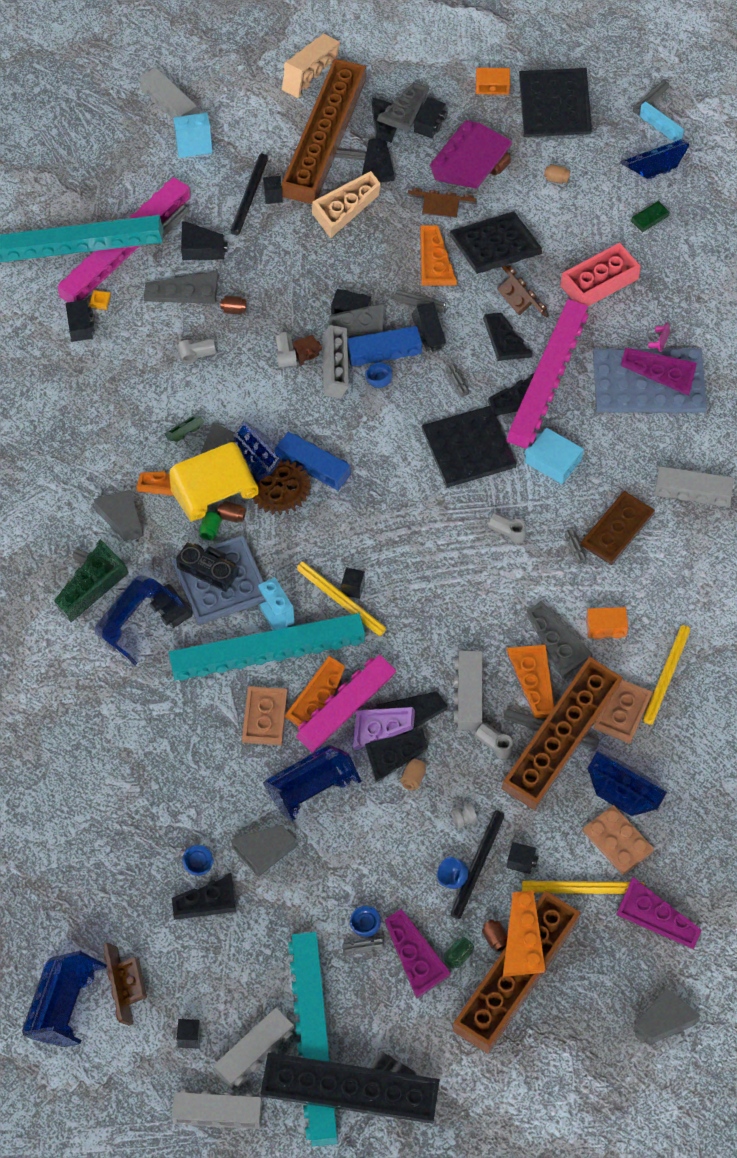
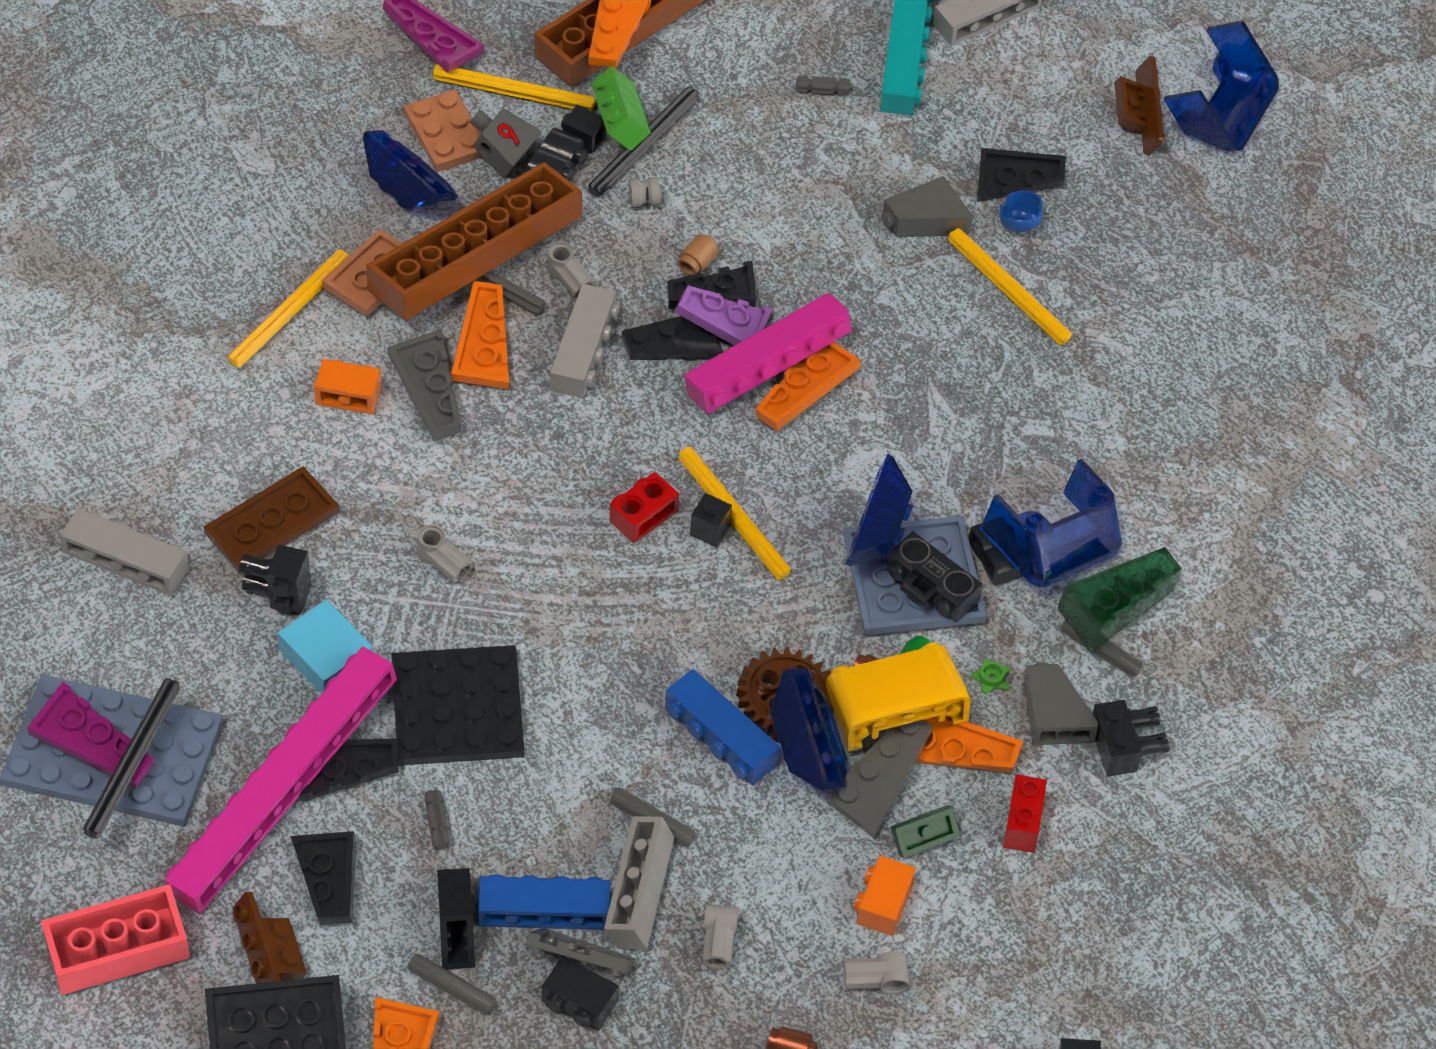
camera: 170 degrees left, 5 degrees down
teal brick [168,613,365,681] -> none
black brick [176,1019,201,1049] -> none
nougat plate [242,686,288,746] -> none
medium azure panel [258,577,294,630] -> none
clear blue windscreen [263,745,362,821] -> none
copper brick [293,335,322,366] -> none
blue hair [350,906,381,937] -> none
blue hair [365,362,393,388] -> none
magenta wing [384,909,451,999] -> none
blue hair [437,856,469,889] -> none
clear green brick [444,937,474,968] -> none
copper brick [482,919,508,952] -> none
dark grey axle [565,529,586,564] -> none
dark pink piece [648,323,670,352] -> none
none -> black axle [83,678,180,839]
none -> black brick [240,544,312,615]
none -> dark grey torso [469,109,542,179]
none -> black brick [527,127,587,181]
none -> bright green brick [591,66,651,151]
none -> red brick [609,471,679,543]
none -> dark grey axle [610,787,696,847]
none -> clear blue wedge [845,454,913,566]
none -> orange brick [853,855,916,936]
none -> yellow axle [948,228,1072,345]
none -> bright green plate [971,659,1010,694]
none -> red brick [1003,774,1047,853]
none -> black brick [1092,699,1169,777]

